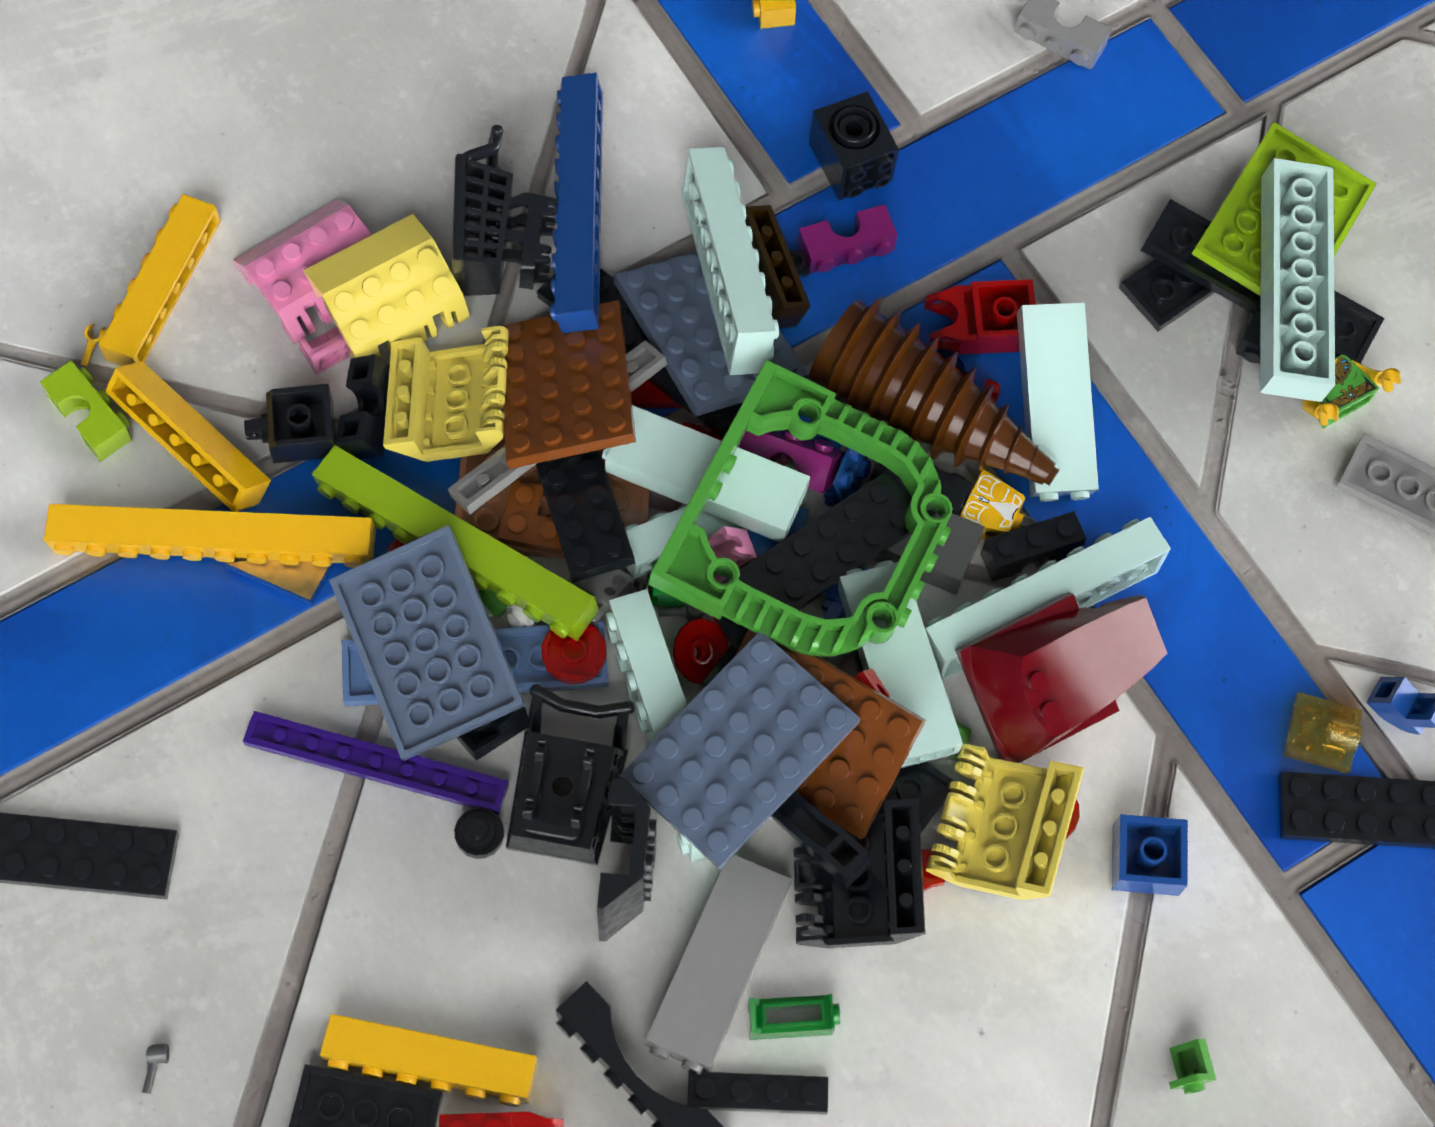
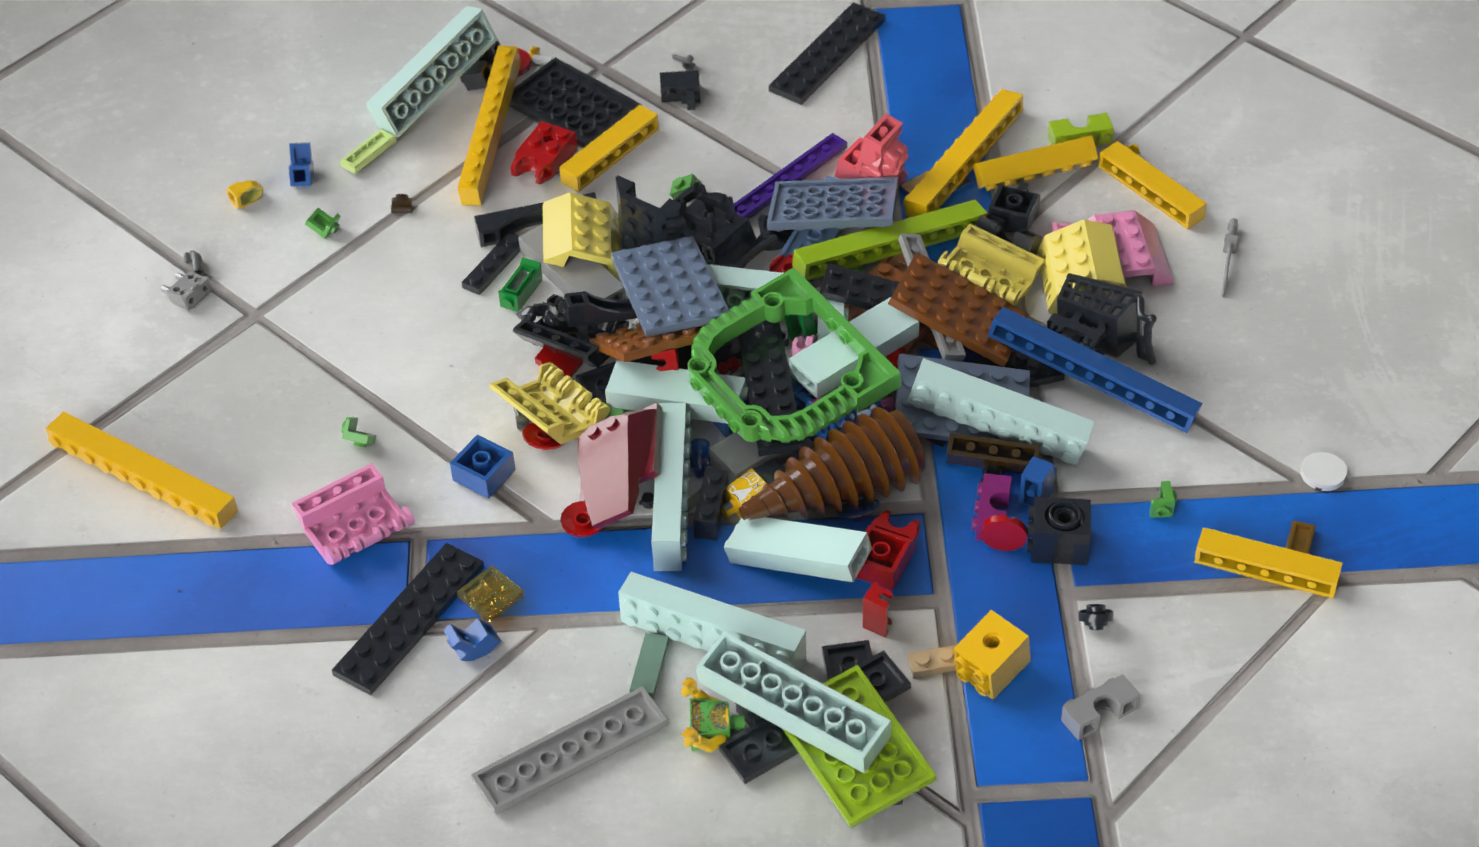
camera: 125 degrees right, 20 degrees down
none -> bright pink slope [291,463,415,565]
none -> black piece [516,302,570,331]
none -> light yellow slope [543,192,621,279]
none -> red dish [560,501,603,537]
none -> light aqua brick [618,572,806,672]
none -> sand green tile [629,633,669,698]
none -> black hinge [660,70,701,110]
none -> bright green bracket [670,173,702,200]
none -> clear blue hinge [690,438,710,479]
none -> coral brick [834,113,909,188]
none -> red hinge [862,582,893,638]
none -> tan plate [907,645,956,678]
none -> yellow brick [953,610,1031,700]
none -> red tile [981,514,1028,551]
none -> blue hinge [1019,456,1057,508]
none -> black plate [1078,604,1114,630]
none -> bright green bracket [1149,481,1177,518]
none -> light grey sword [1221,218,1238,297]

